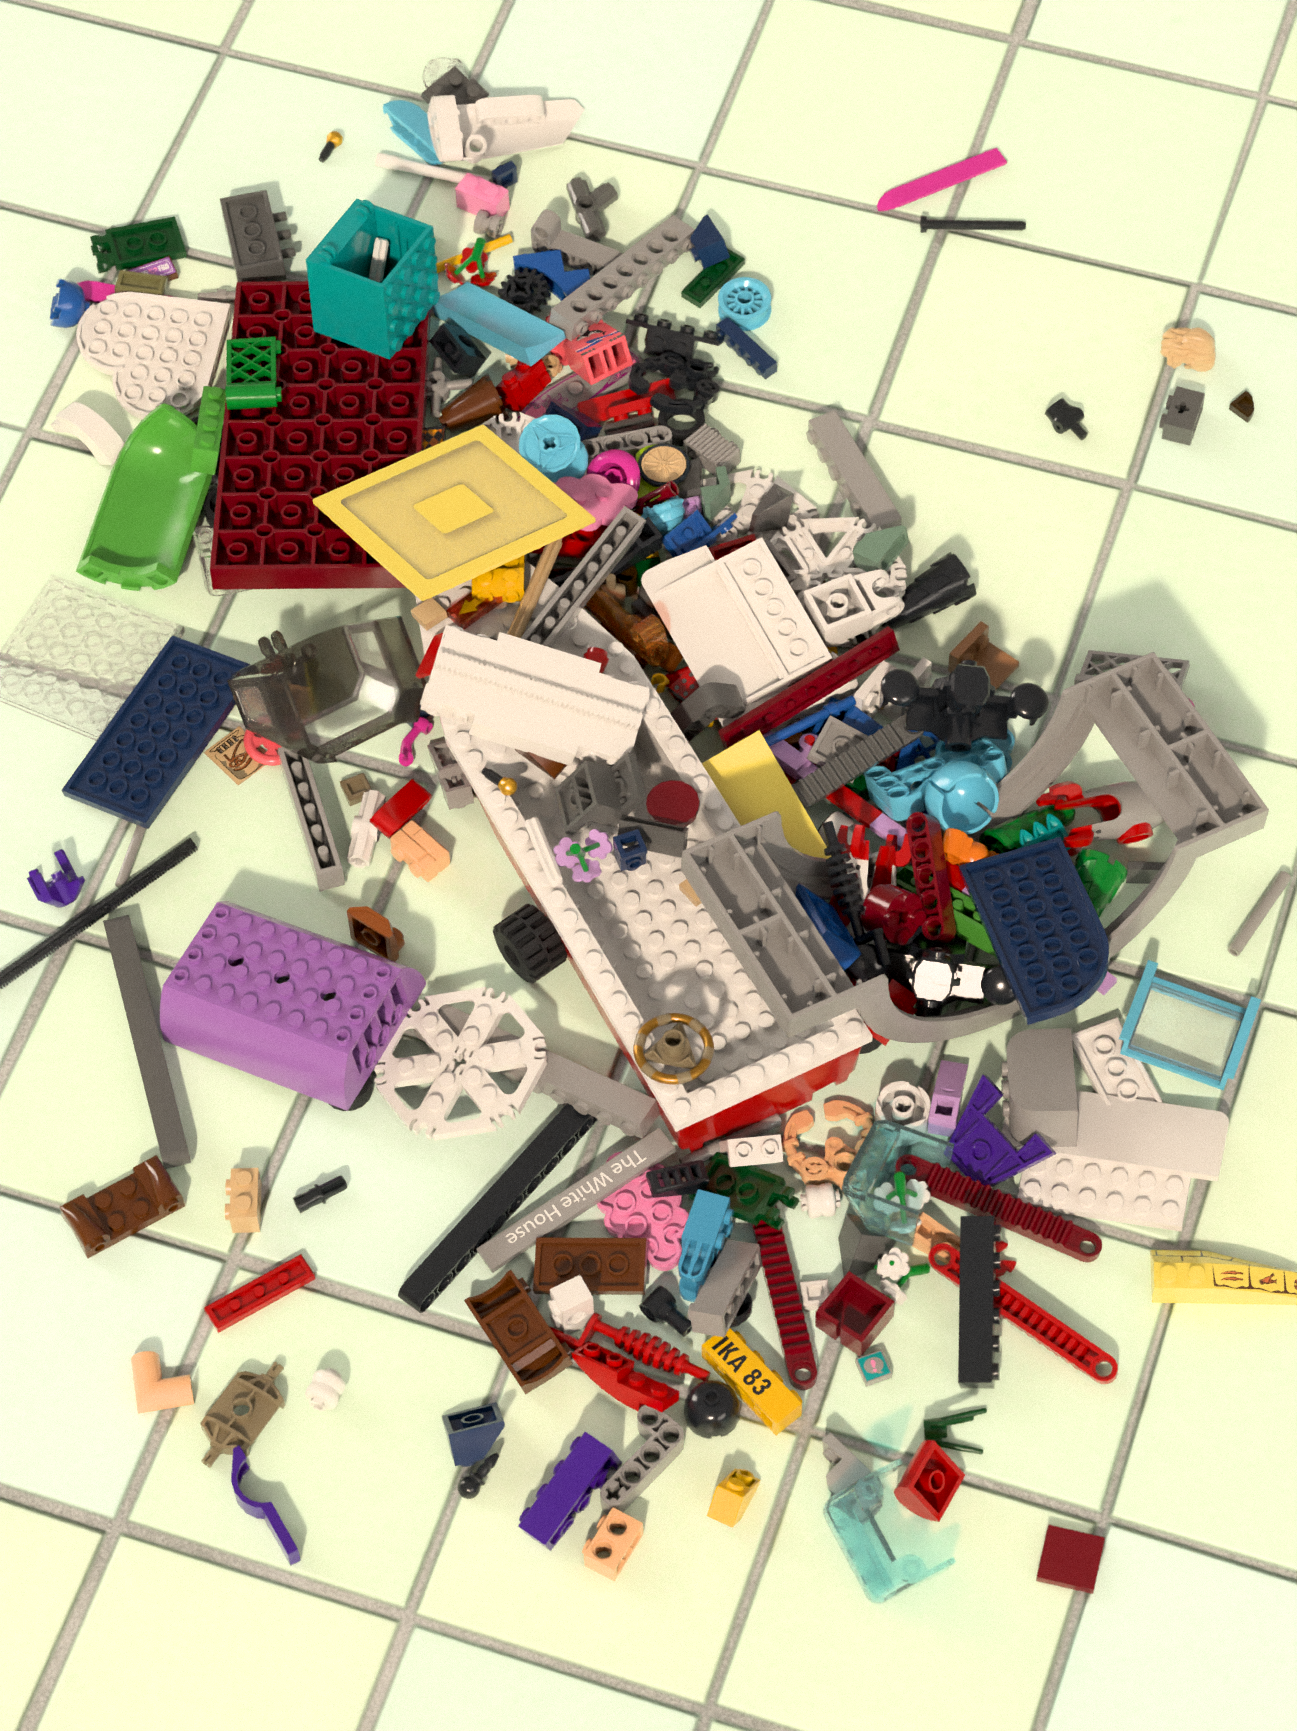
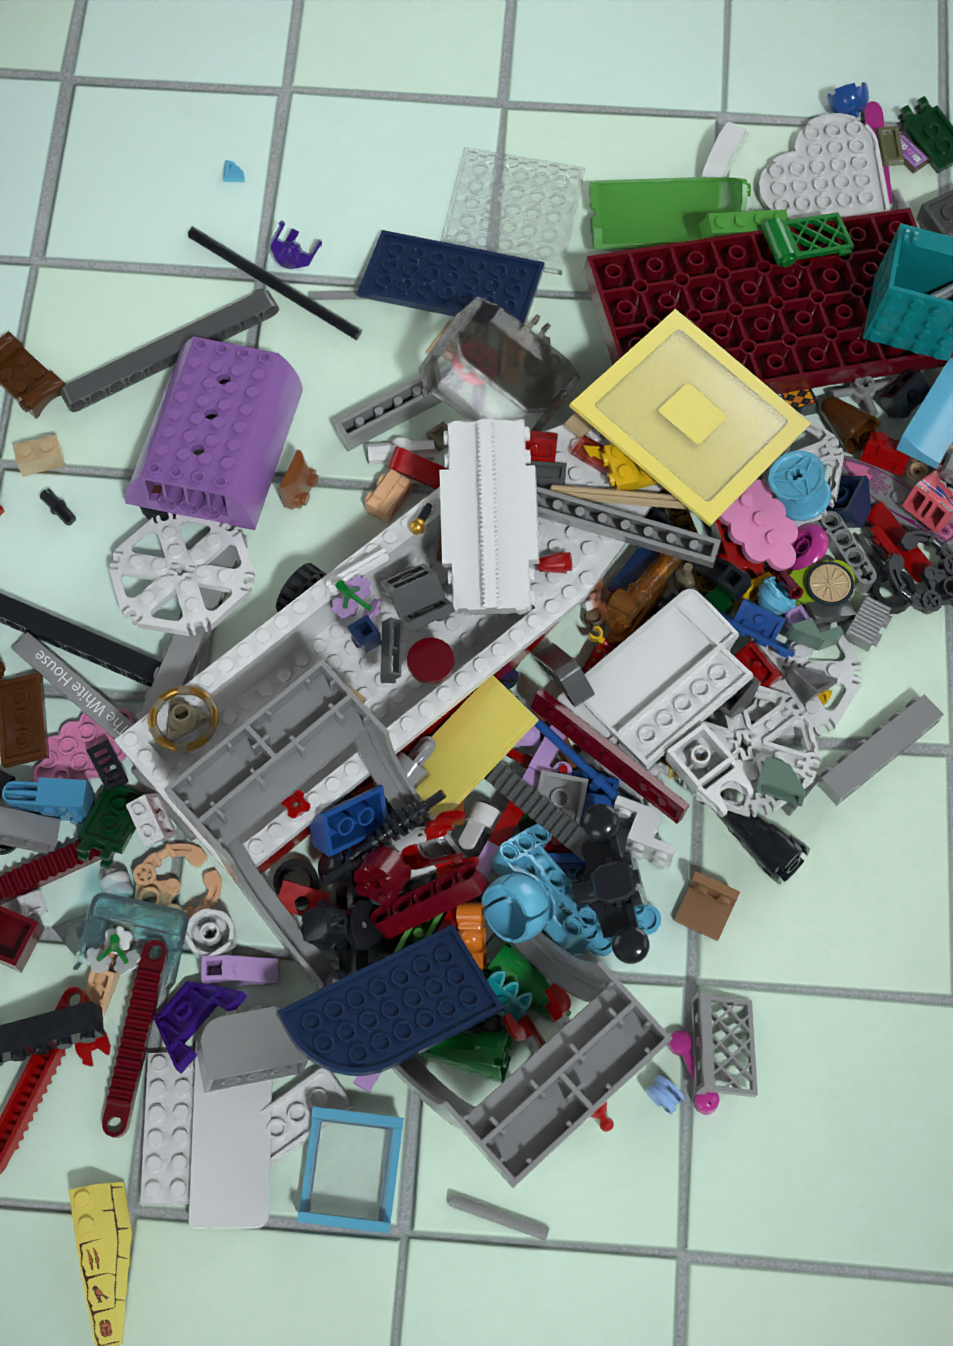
camera: 75 degrees right, 10 degrees up
white plant [874,1247,930,1305] -> none

